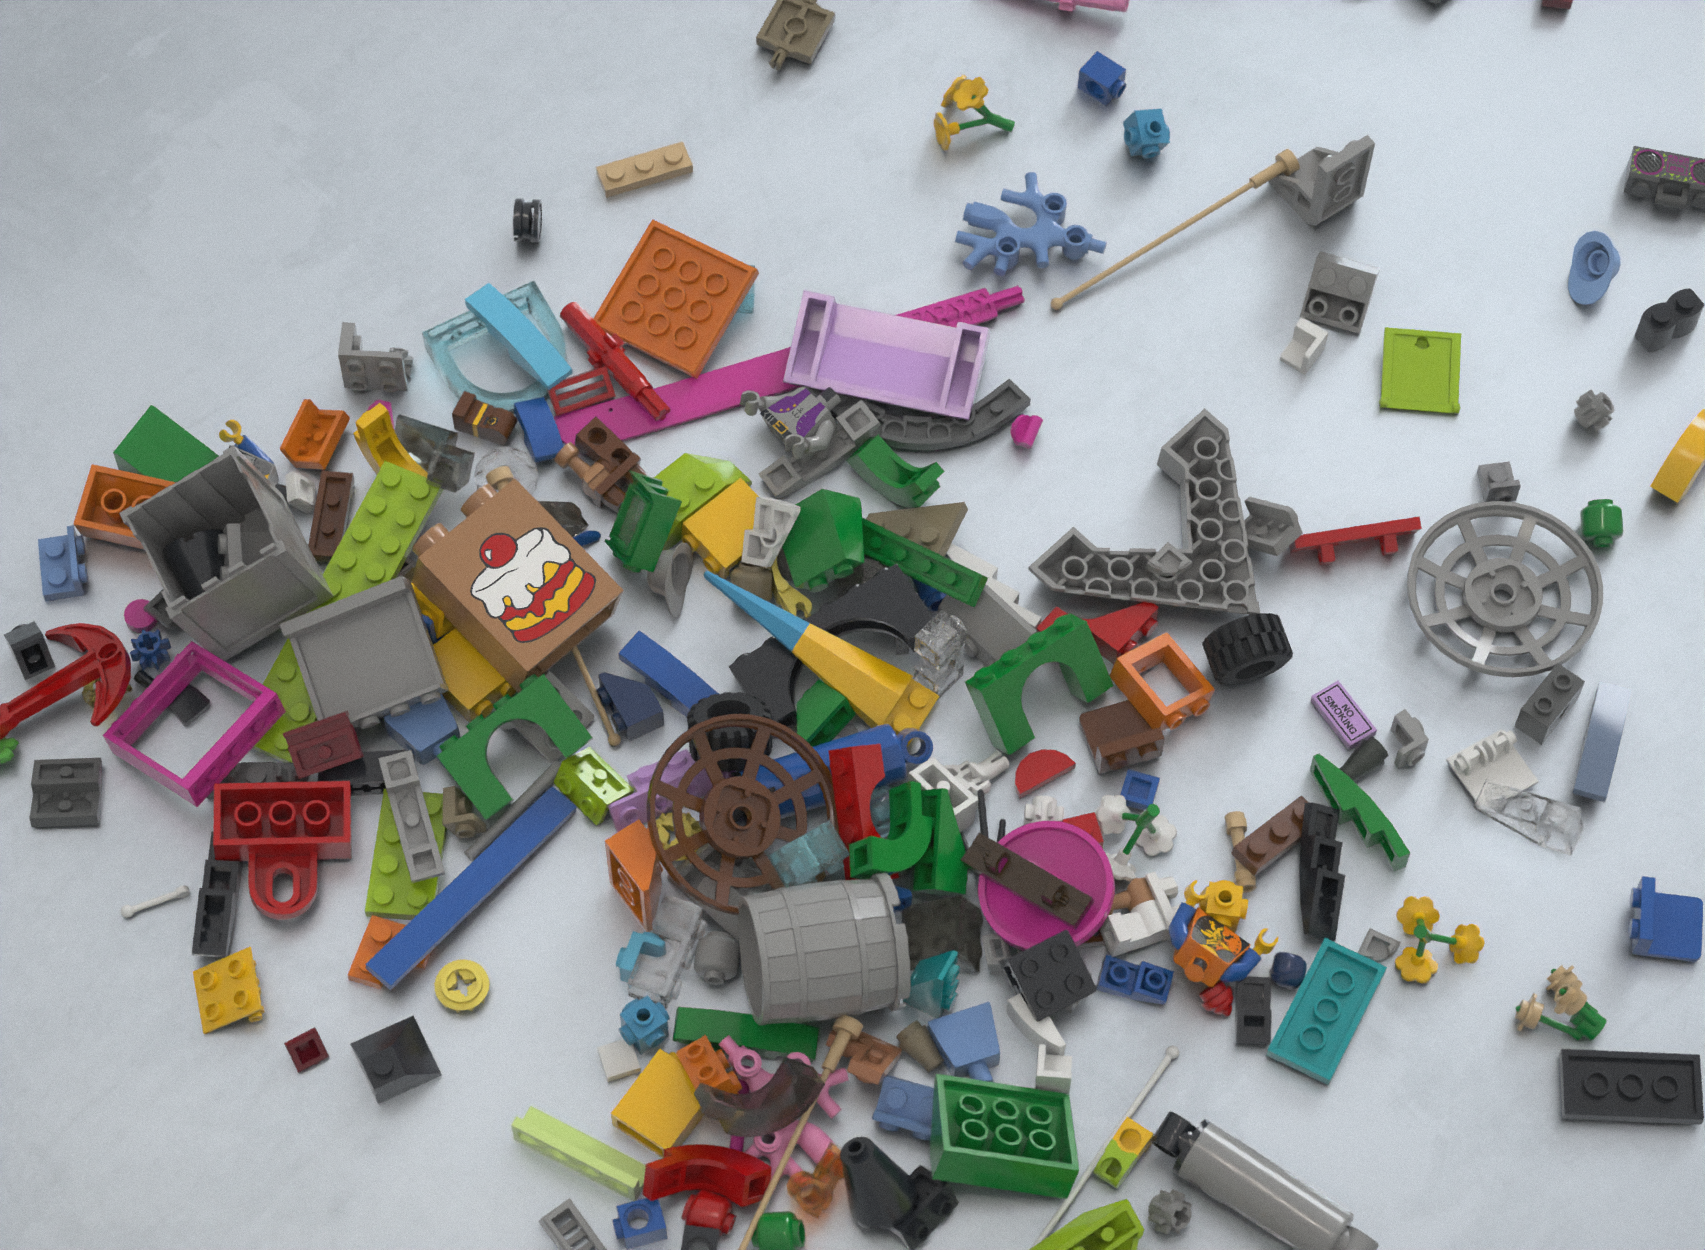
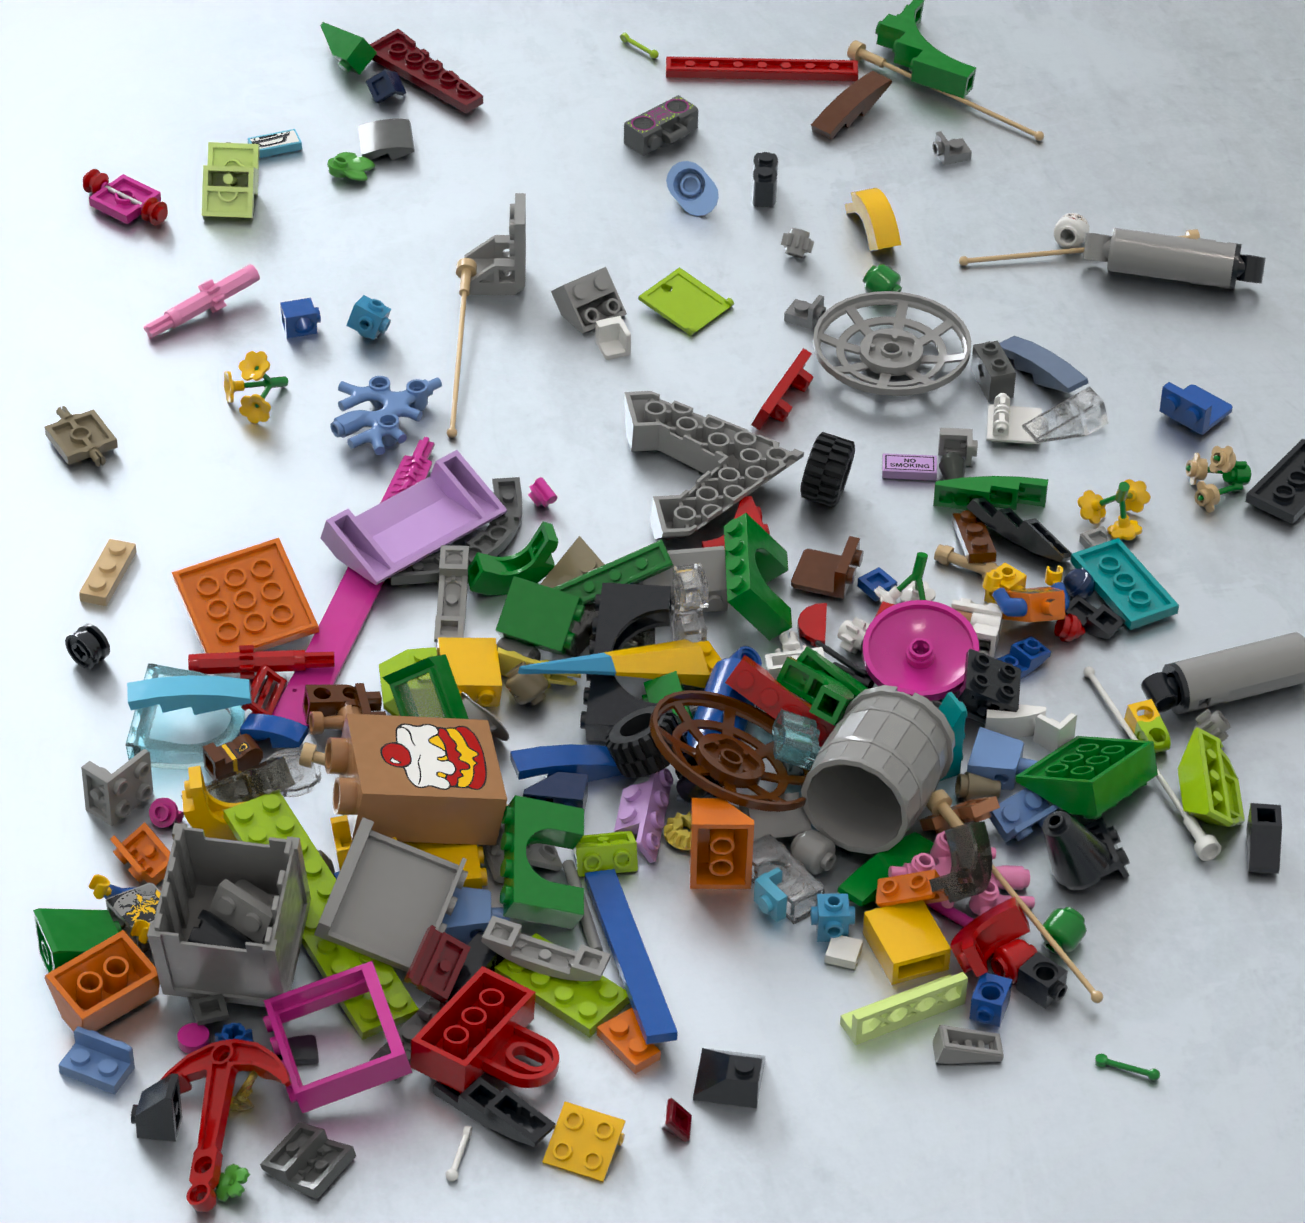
camera: 55 degrees left, 20 degrees down
light yellow gear [434,959,490,1013] -> none
dark tan bracket [443,786,486,838] -> none
light grey torso [740,387,841,464] -> none
white slope [742,496,801,567] -> none
clear orange plate [787,1142,844,1218] -> none
dark brown hinge [961,832,1094,930] -> none
orange window [1110,632,1215,731] -> none
light grey tile [1146,542,1193,576] -> none
light grey bracket [1244,497,1303,556] -> none

